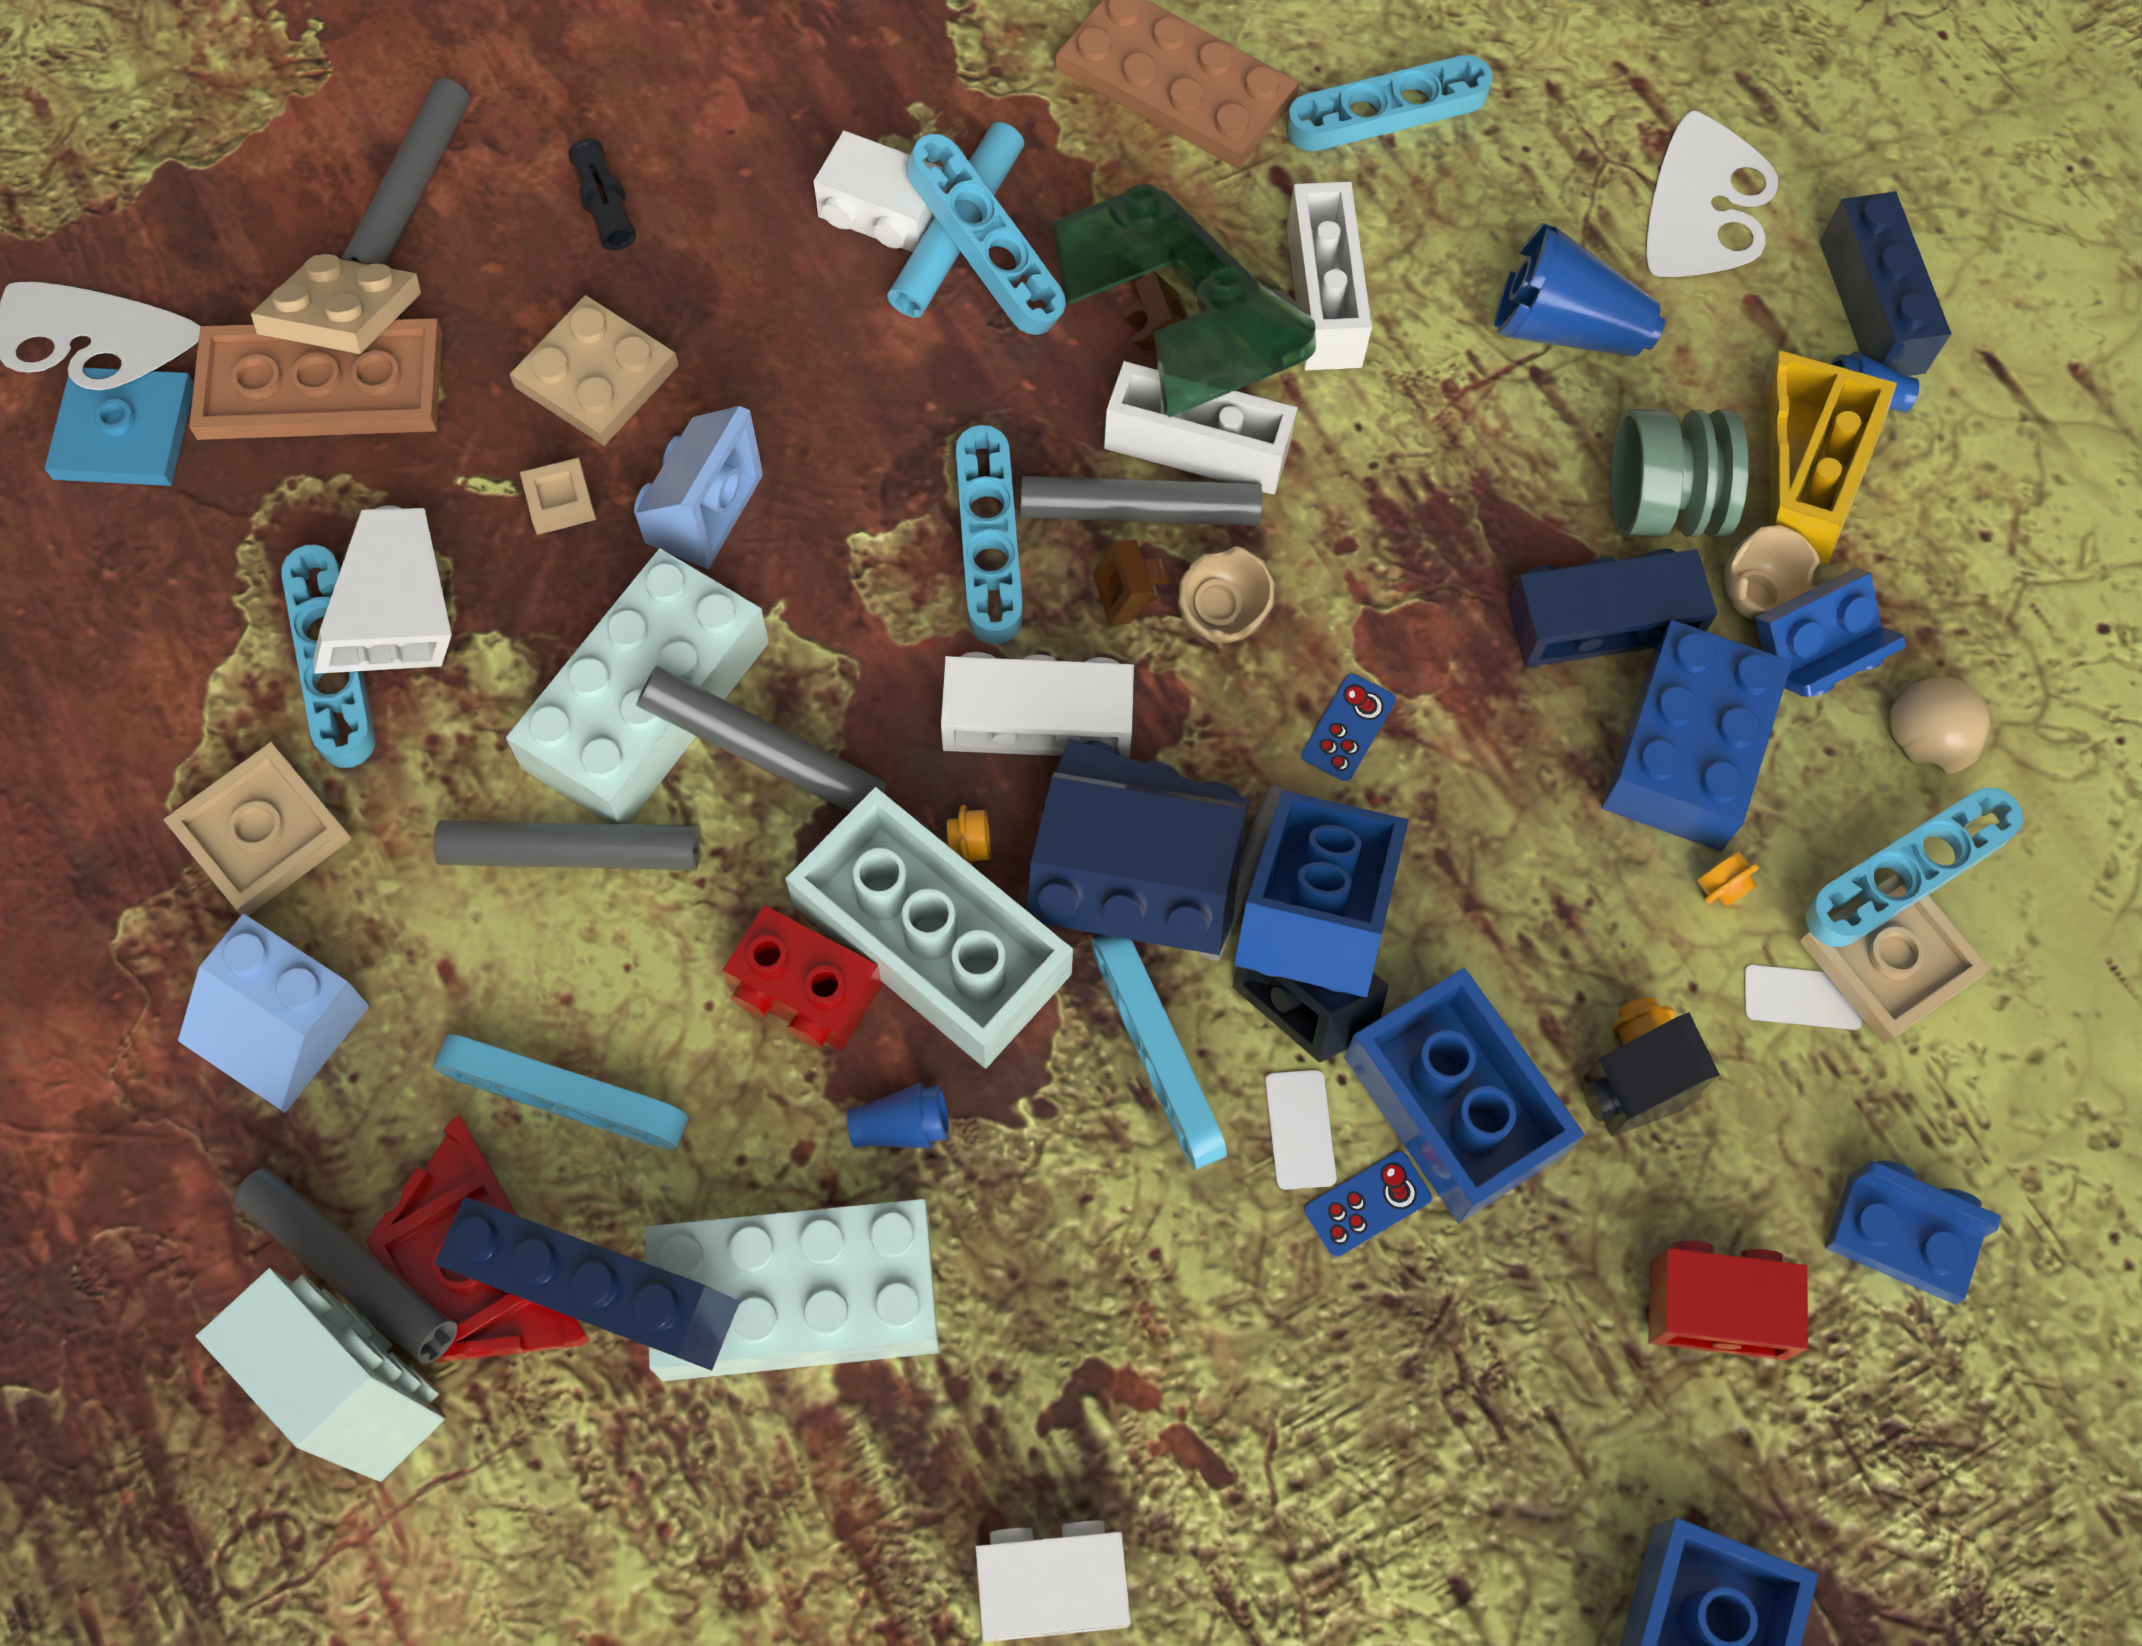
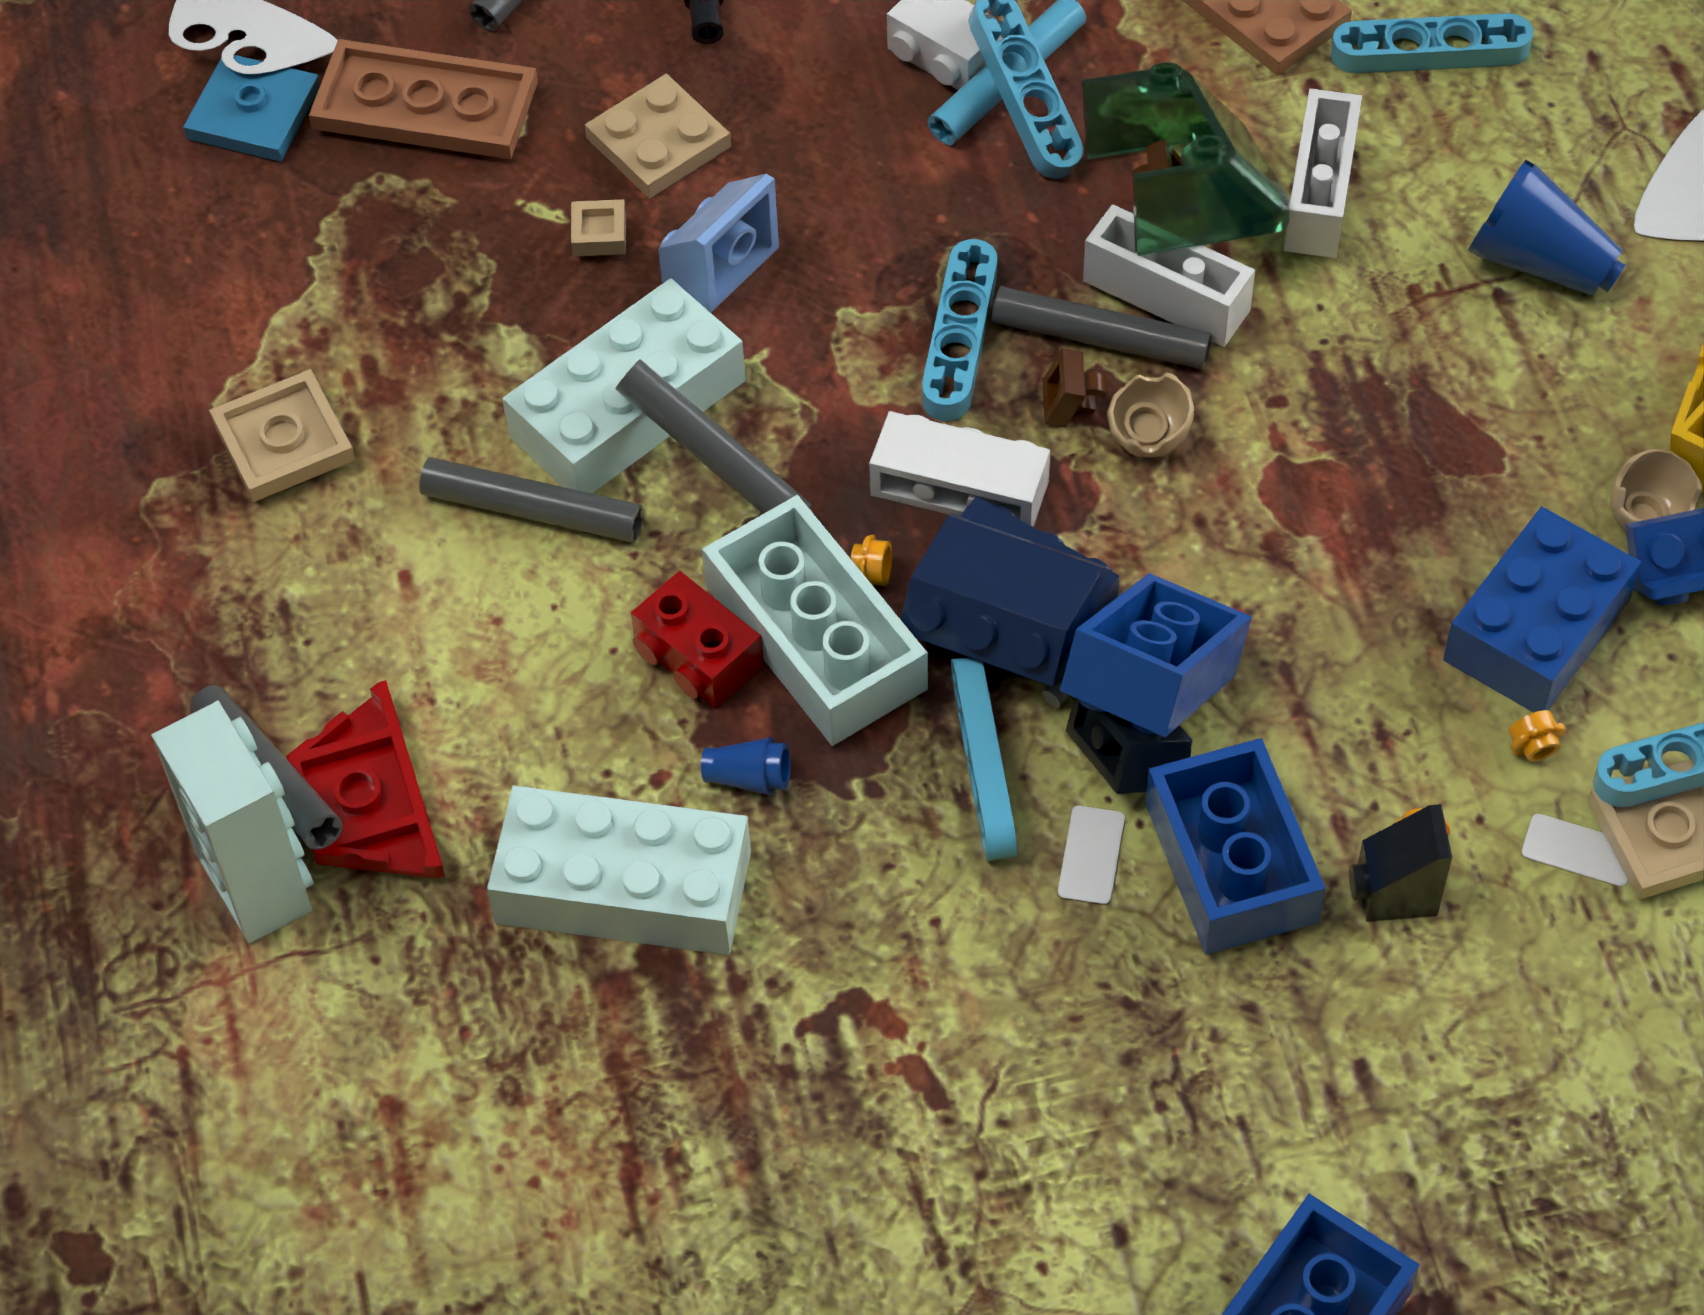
camera: 20 degrees right, 10 degrees down
light blue slope [178,913,370,1113] -> none
tan plate [251,254,421,354] -> none
medium azure beam [281,545,376,768] -> none
white slope [313,506,452,674] -> none
medium azure beam [433,1034,689,1151] -> none
dark blue brick [434,1197,740,1371] -> none
white brick [976,1521,1131,1642] -> none
blue sticker [1301,674,1396,782] -> none
blue sticker [1305,1151,1432,1257] -> none
dark blue brick [1508,548,1718,668] -> none
sand green wheel [1610,409,1748,537] -> none
red brick [1648,1241,1808,1361] -> none
blue bracket [1825,1160,2001,1305] -> none

